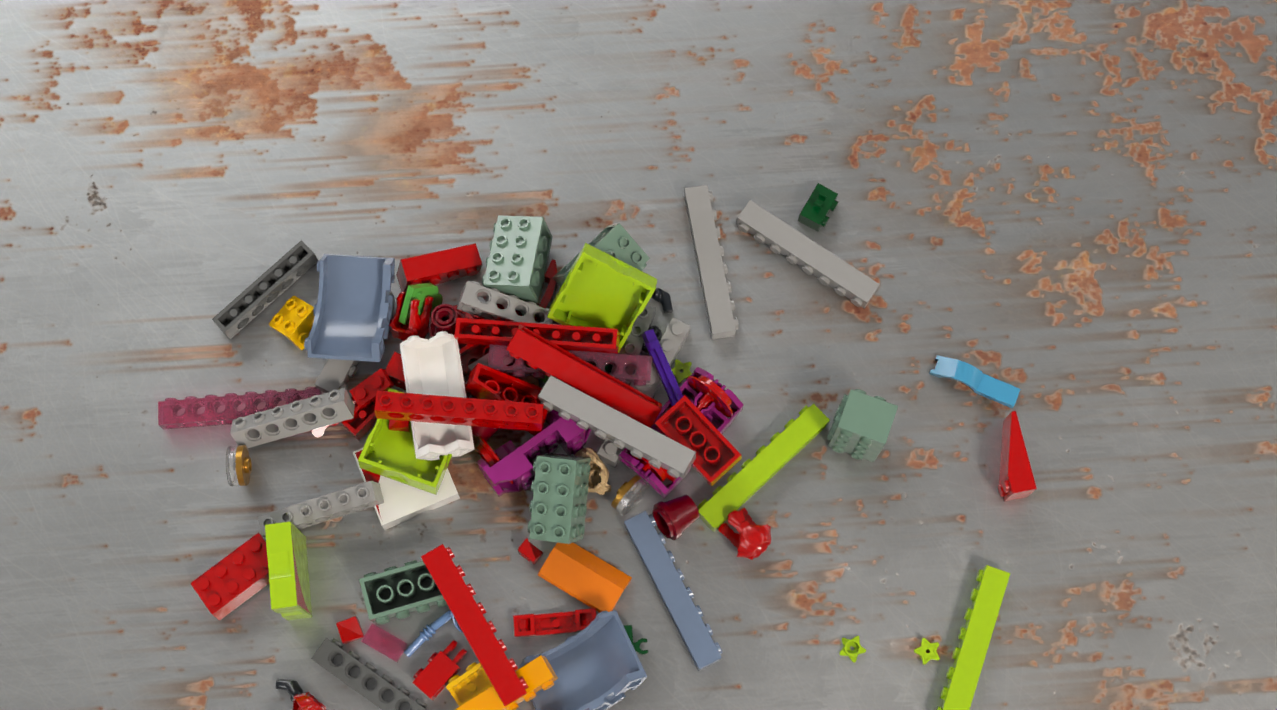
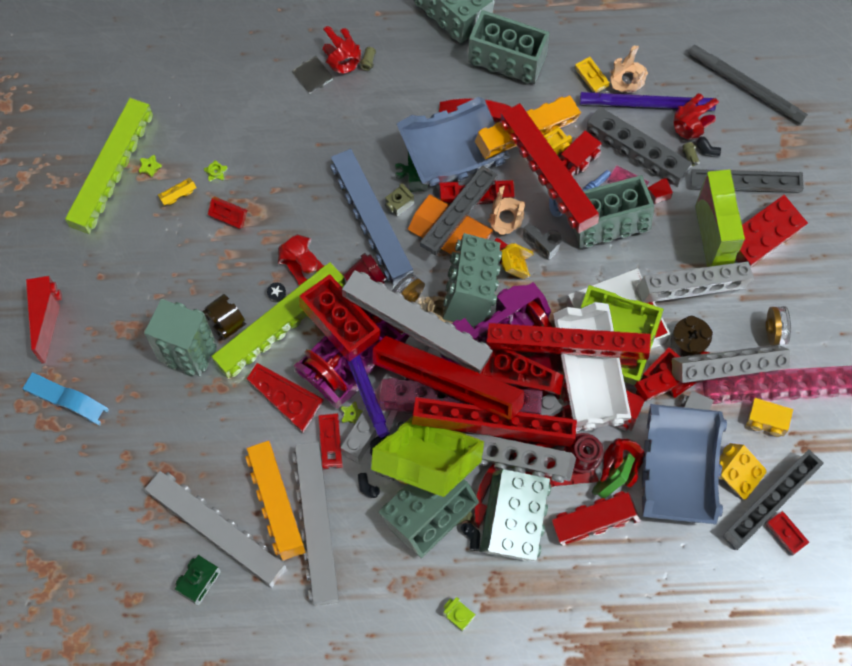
camera: 175 degrees left, 5 degrees down
none -> yellow plate [157,178,197,205]
none -> dark brown brick [202,294,246,339]
none -> red plate [208,197,248,229]
none -> light orange brick [245,440,306,561]
none -> red wing [247,363,324,433]
none -> black tile [267,282,286,302]
none -> red plate [319,413,343,470]
none -> olive brick [385,183,414,217]
none -> dark grey plate [420,165,498,255]
none -> lime bracket [443,597,476,632]
none -> black arm [461,523,481,551]
none -> light nougat piece [488,186,525,235]
none -> yellow bracket [501,243,534,279]
none -> dark grey plate [523,223,562,260]
none -> dark brown brick [670,315,713,357]
none -> olive pin [682,142,700,167]
none -> dark grey plate [691,169,804,192]
none -> yellow brick [746,398,793,437]
none -> red plate [766,511,810,556]

